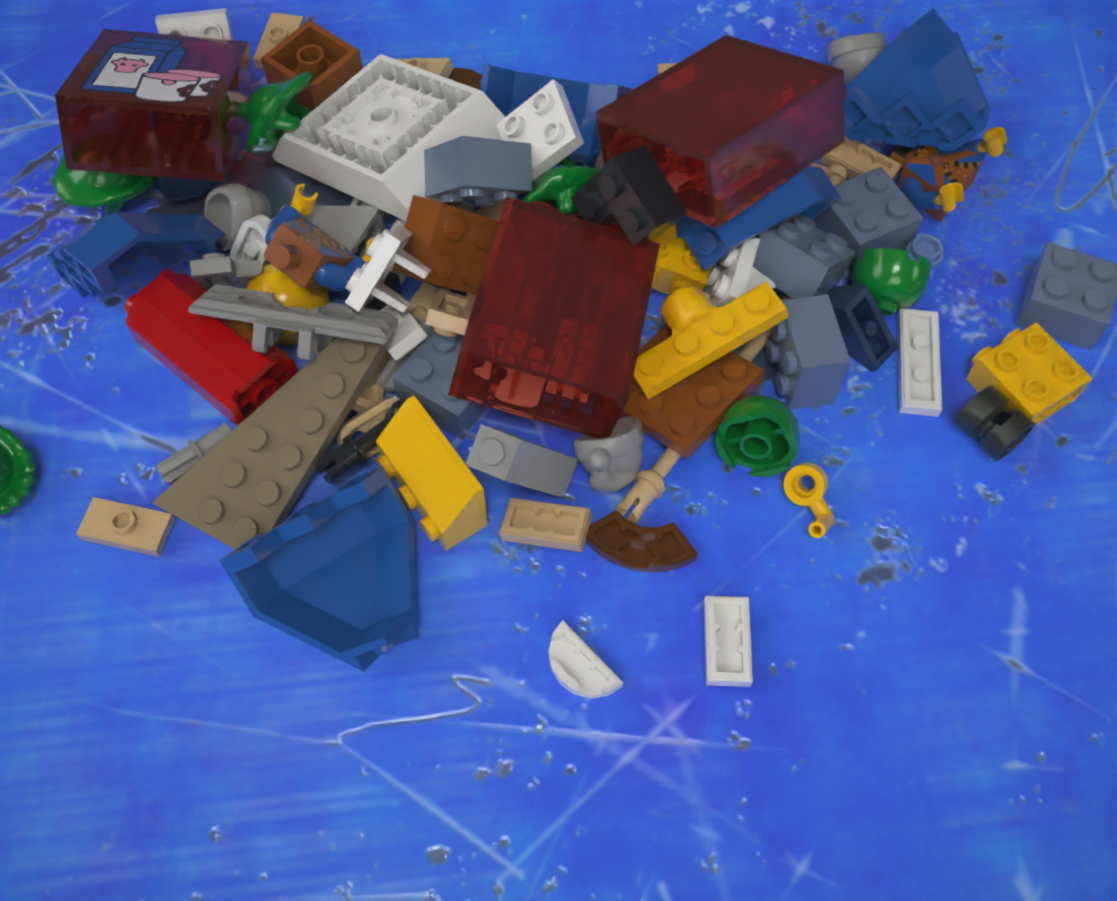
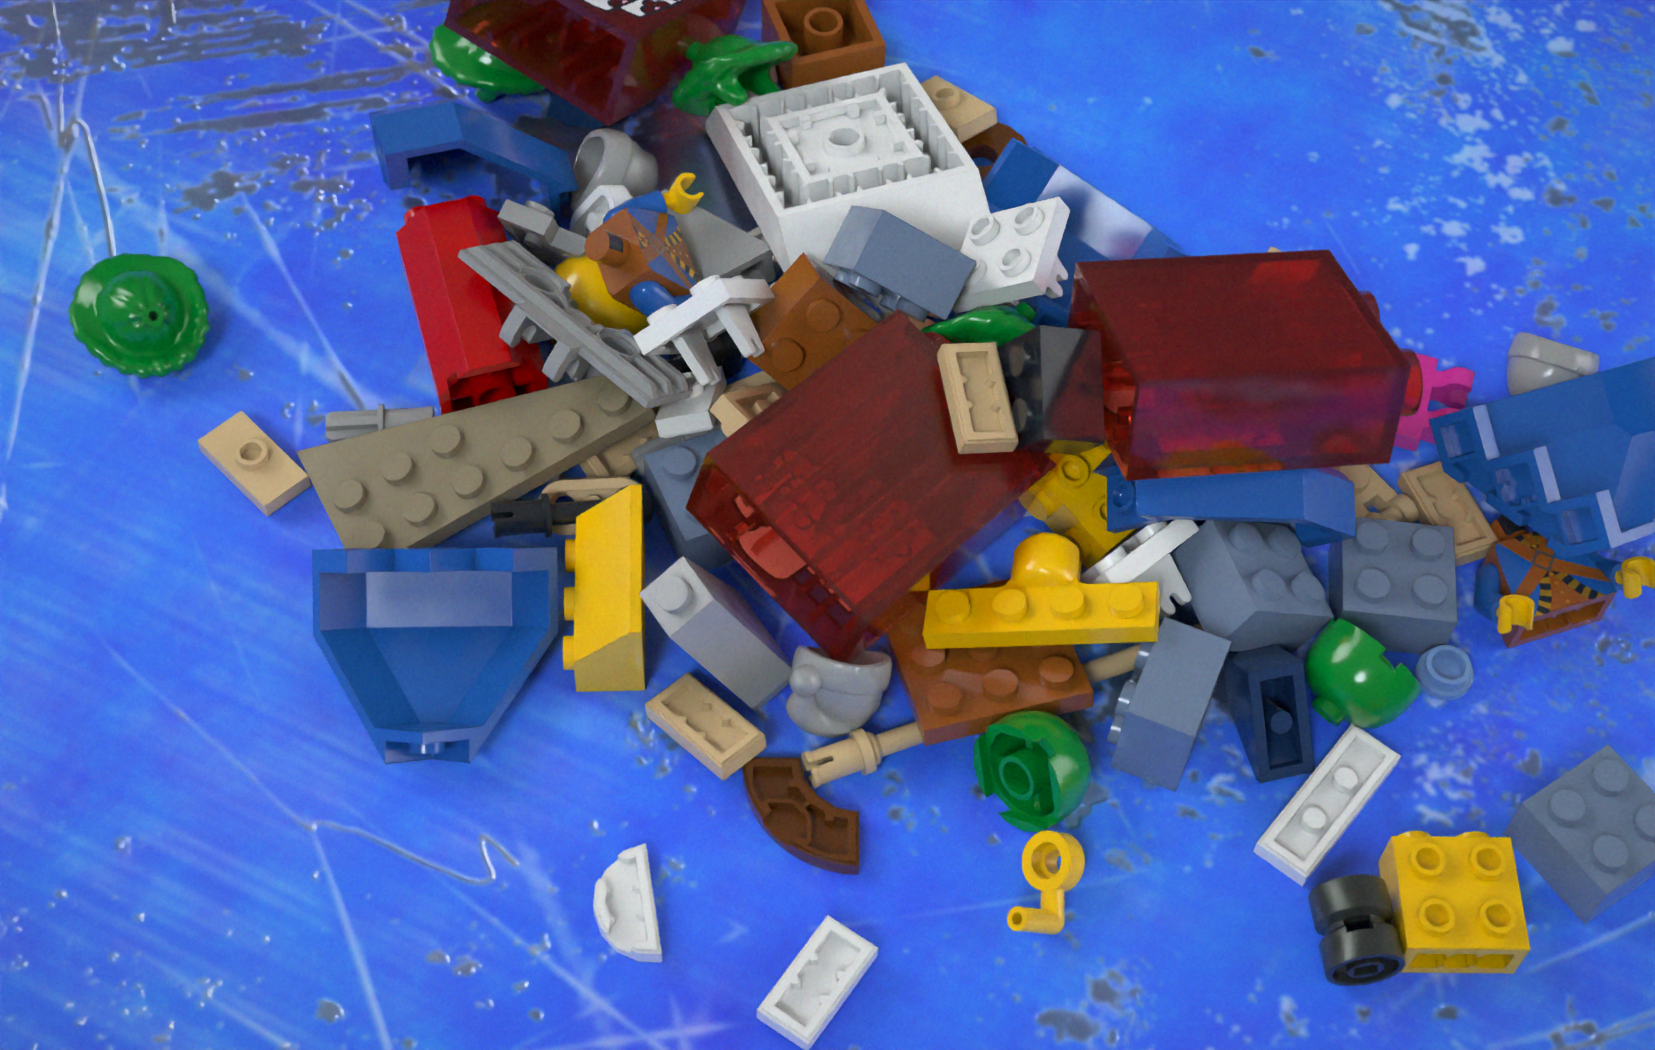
camera: 30 degrees right, 5 degrees down
none -> tan plate [937,342,1019,454]

